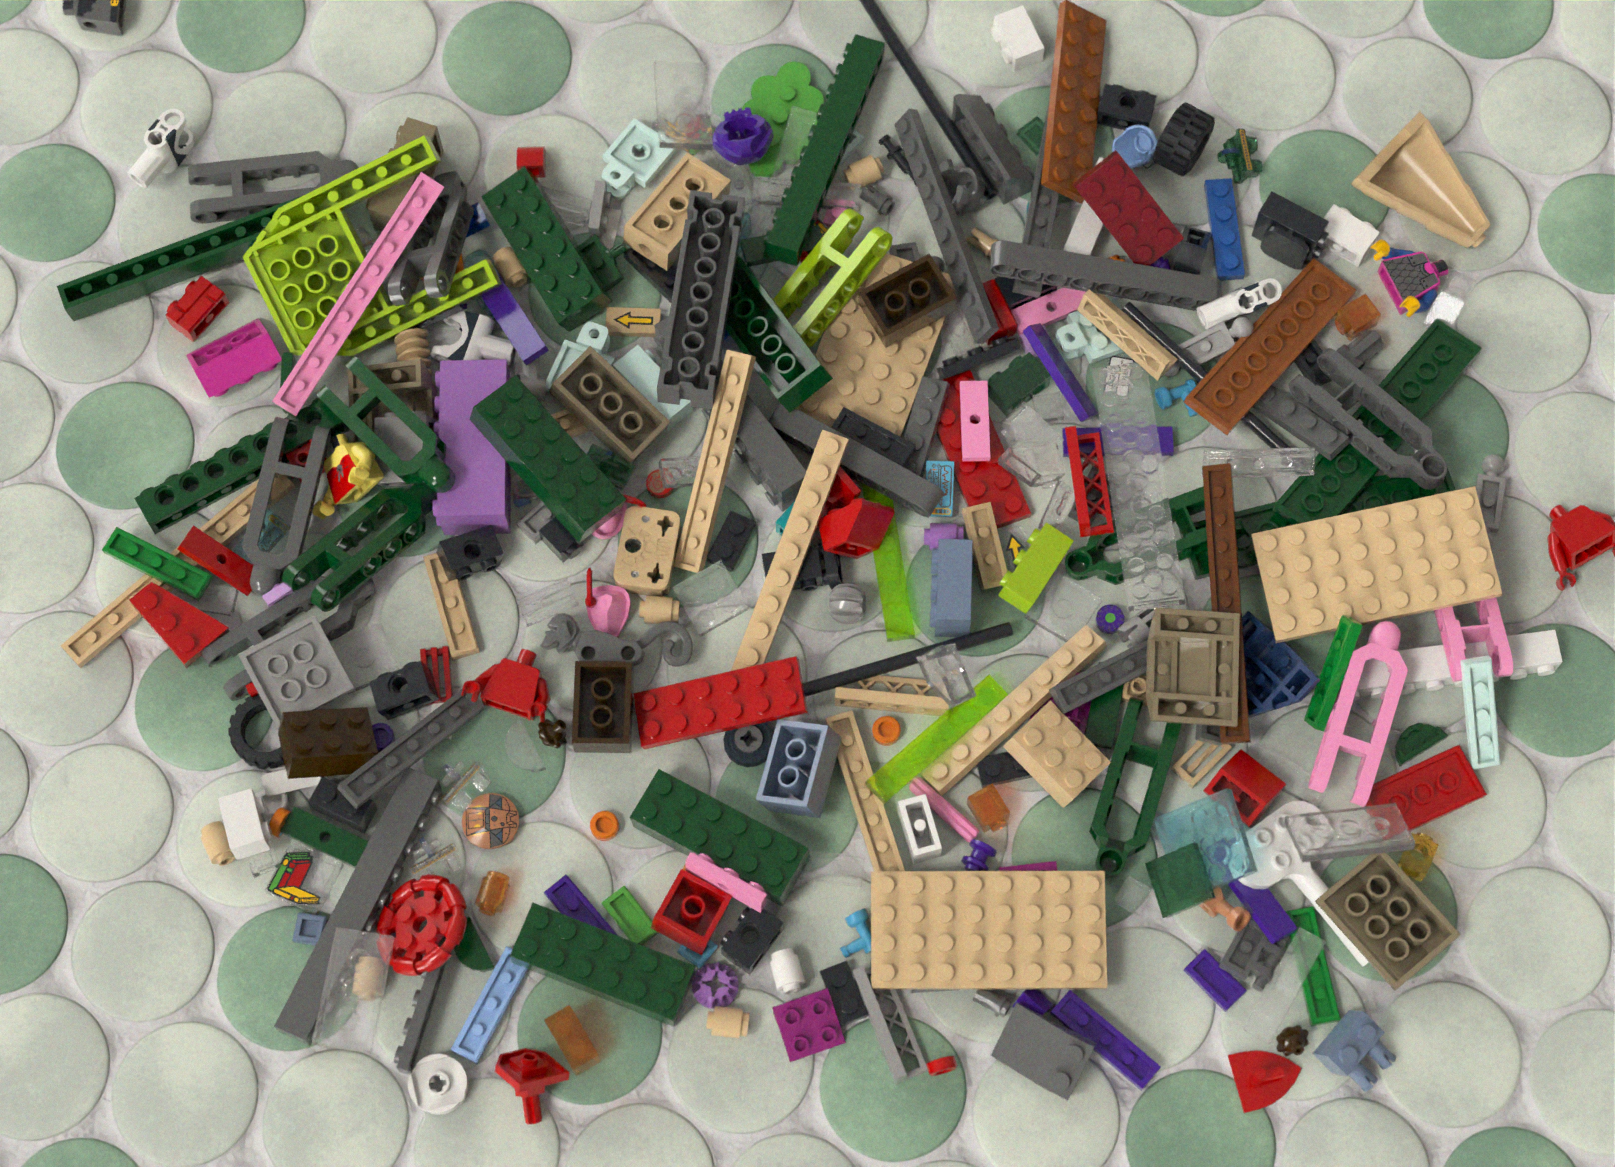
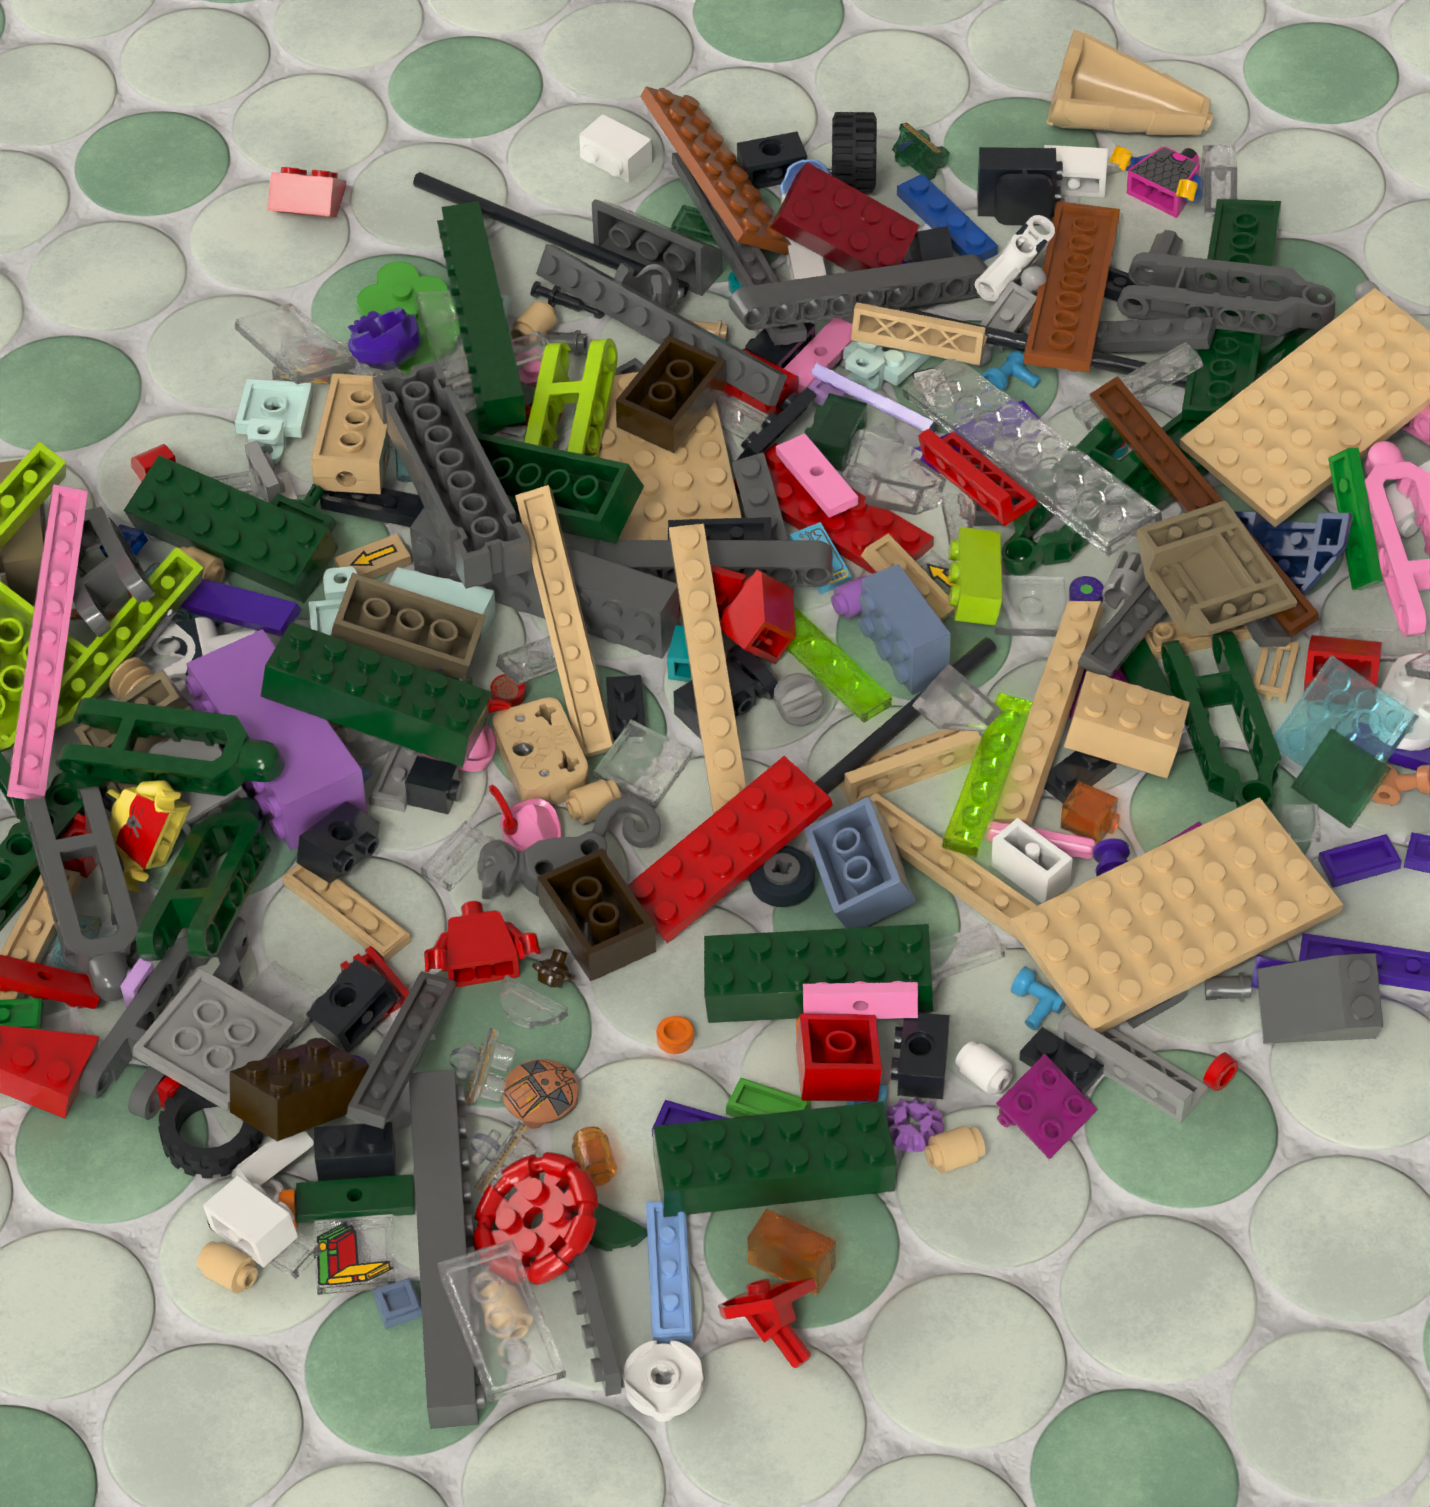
camera: 30 degrees left, 20 degrees down
orange tile [872,716,901,746] -> none
clear orange brick [1334,293,1381,341] -> none
none -> dark purple tile [1318,834,1402,888]

